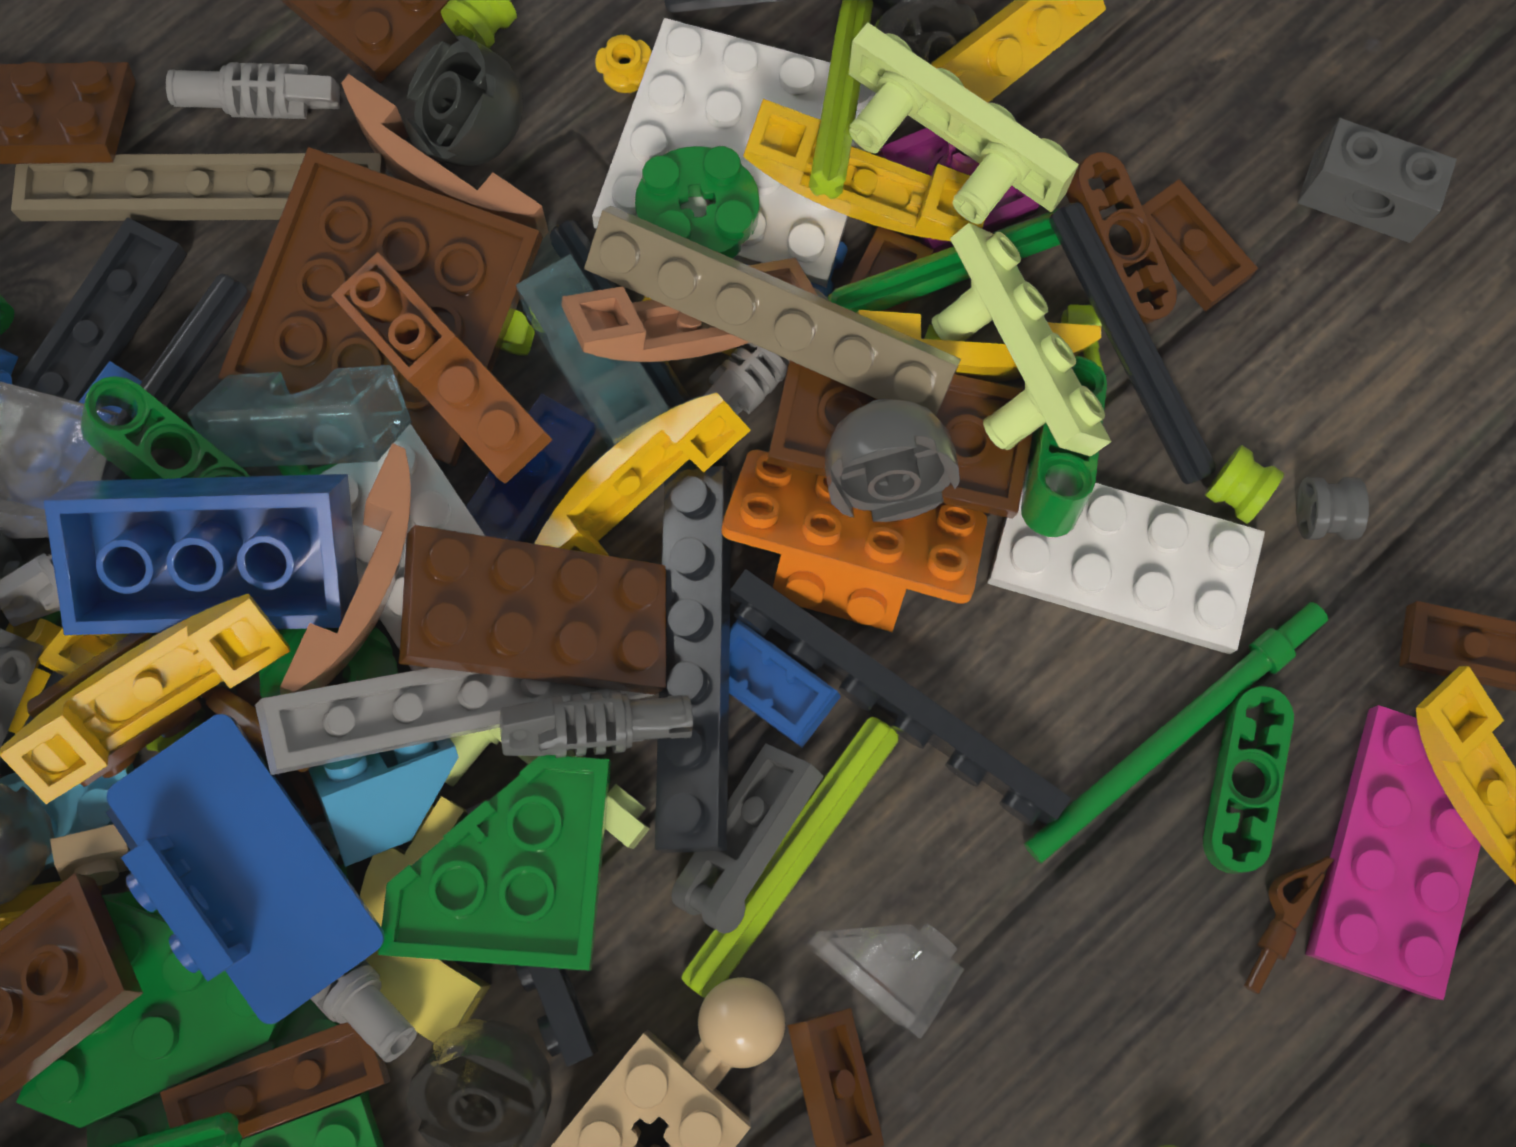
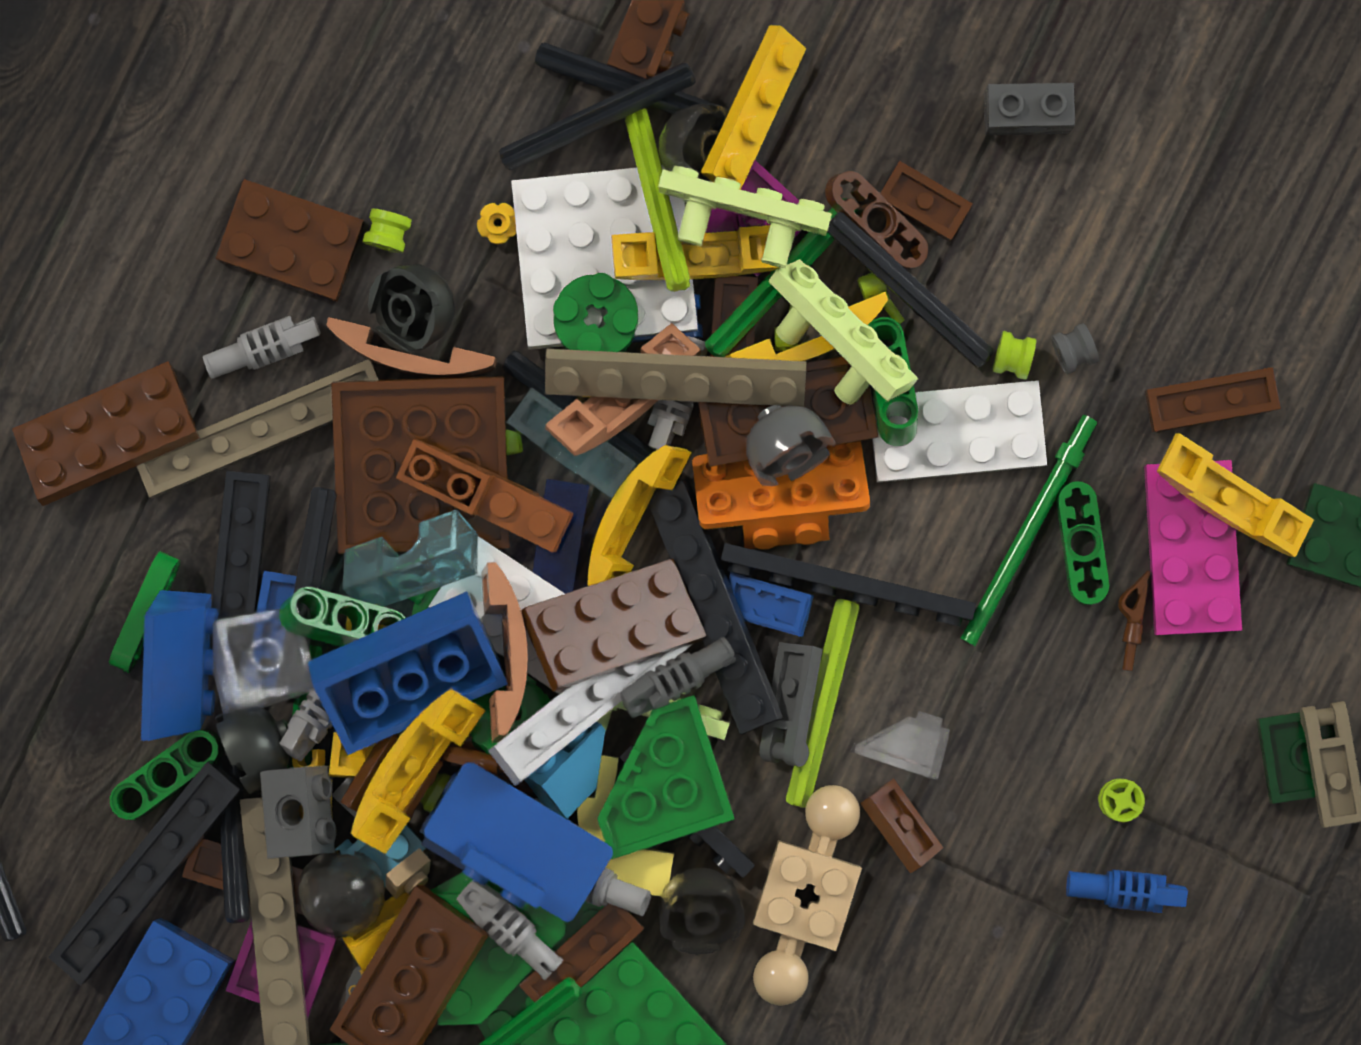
camera: 15 degrees left, 10 degrees up
none -> light grey hinge [457,880,563,980]

